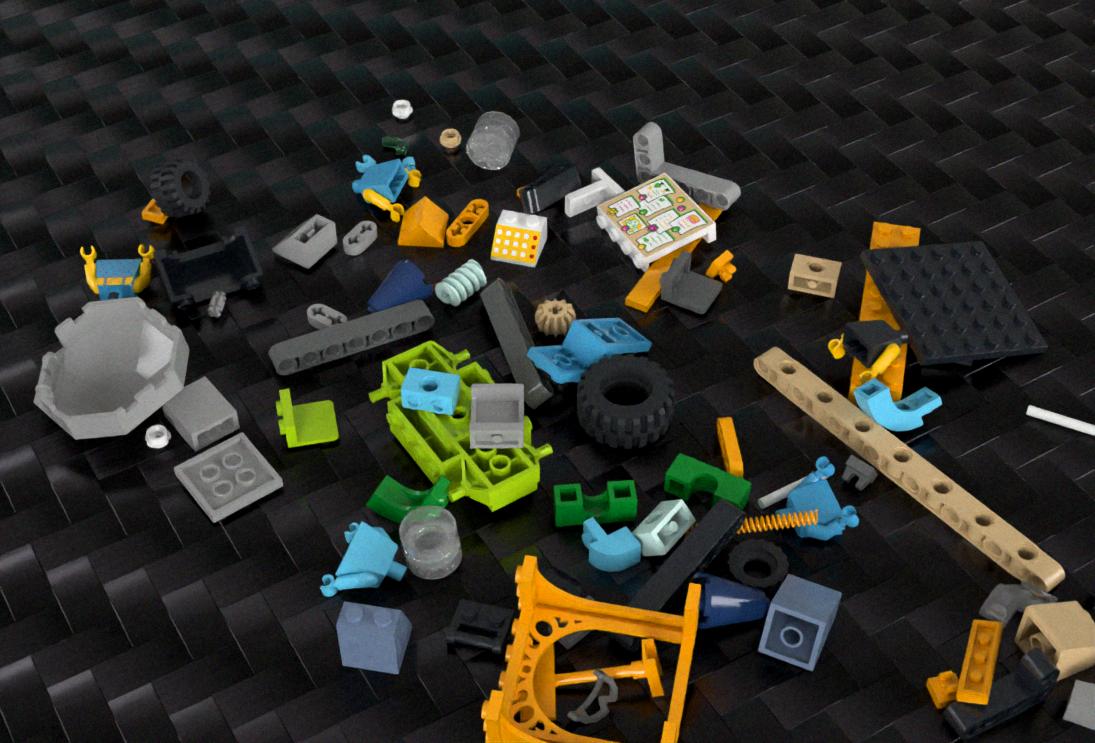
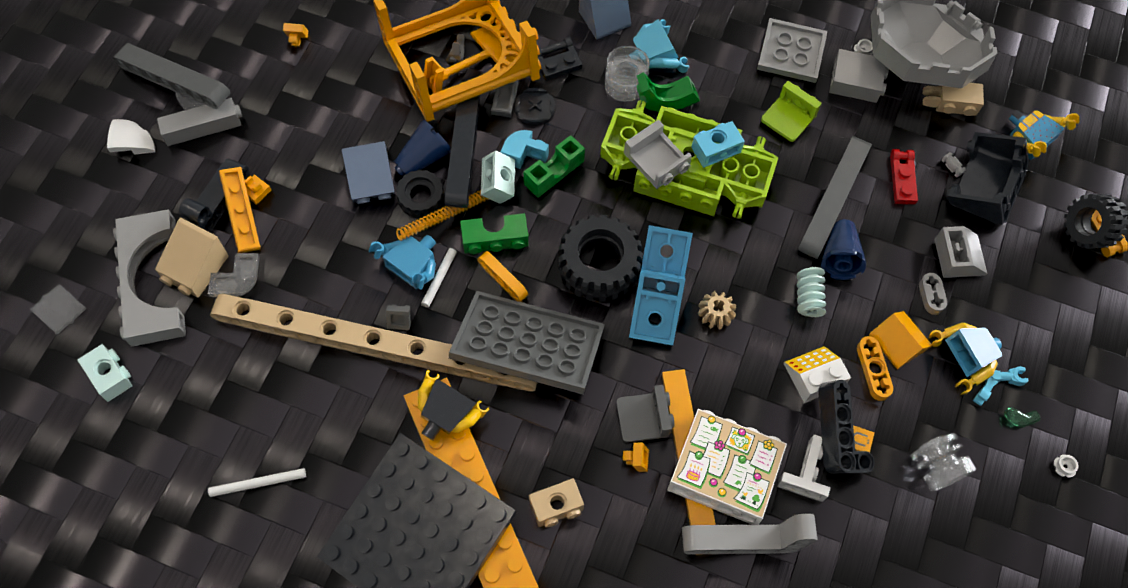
camera: 140 degrees right, 20 degrees up
light grey beam [307,304,347,330] -> none
tan plate [440,129,461,148] -> none
dark grey beam [480,278,555,409] -> none
medium azure arch [853,378,942,431] -> none
none -> dark grey plate [448,291,605,395]
none -> red plate [890,149,918,205]

